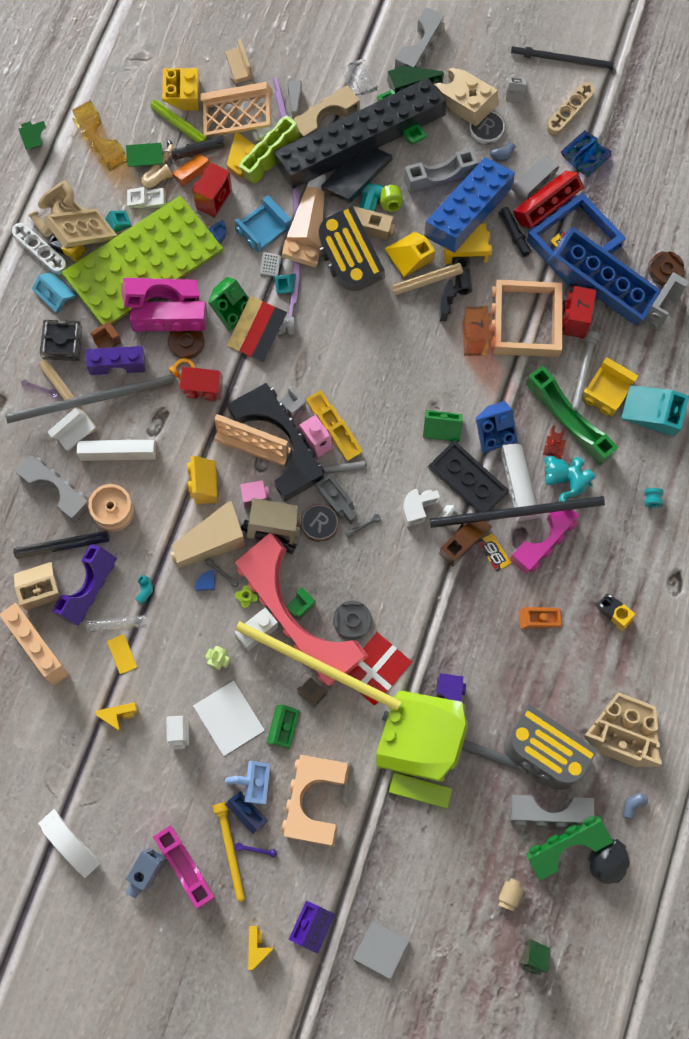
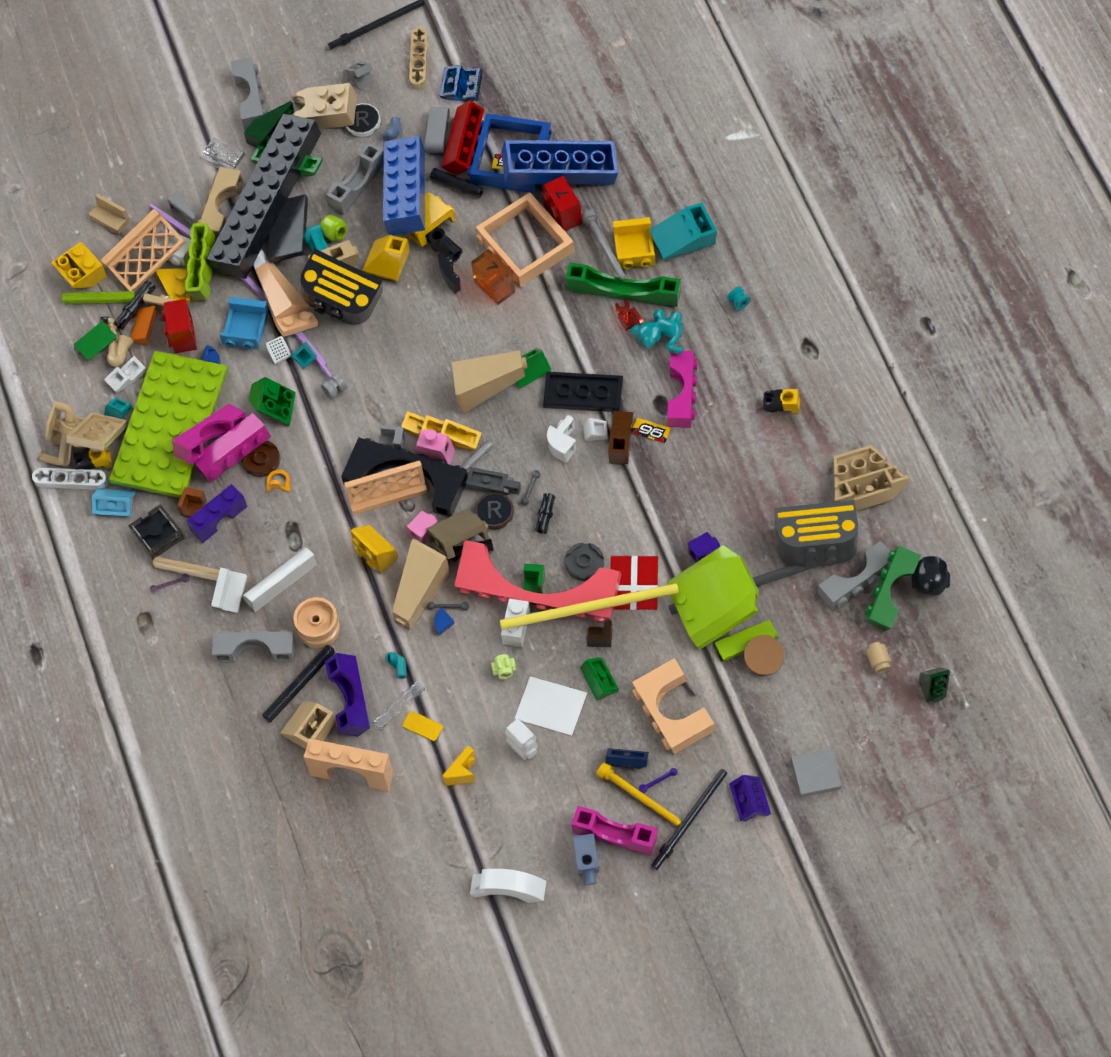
camera: 30 degrees left, 10 degrees down
dark grey piece [5,375,173,424] -> none
clear yellow arch [72,100,127,172] -> none
red brick [179,366,224,402] -> none
light blue plate [225,761,270,805] -> none
sticker [227,296,287,362] -> none
lime plate [235,585,258,608] -> none
yellow slope [248,926,274,970] -> none
tan axle [393,263,463,295] -> none
black piece [430,496,605,528] -> none
blue slope [475,401,518,453] -> none
white brick [501,444,540,522] -> none
orange slope [519,607,562,629] -> none
sand blue arm [623,793,648,819] -> none
light grey window [644,272,689,331] -> none
reddish brown tile [648,251,685,286] -> none
none -> tan plate [143,293,174,309]
none -> tan slope [452,350,527,414]
none -> black pin [535,493,556,534]
none -> black bar [651,769,728,870]
none -> medium nougat tile [744,635,784,676]

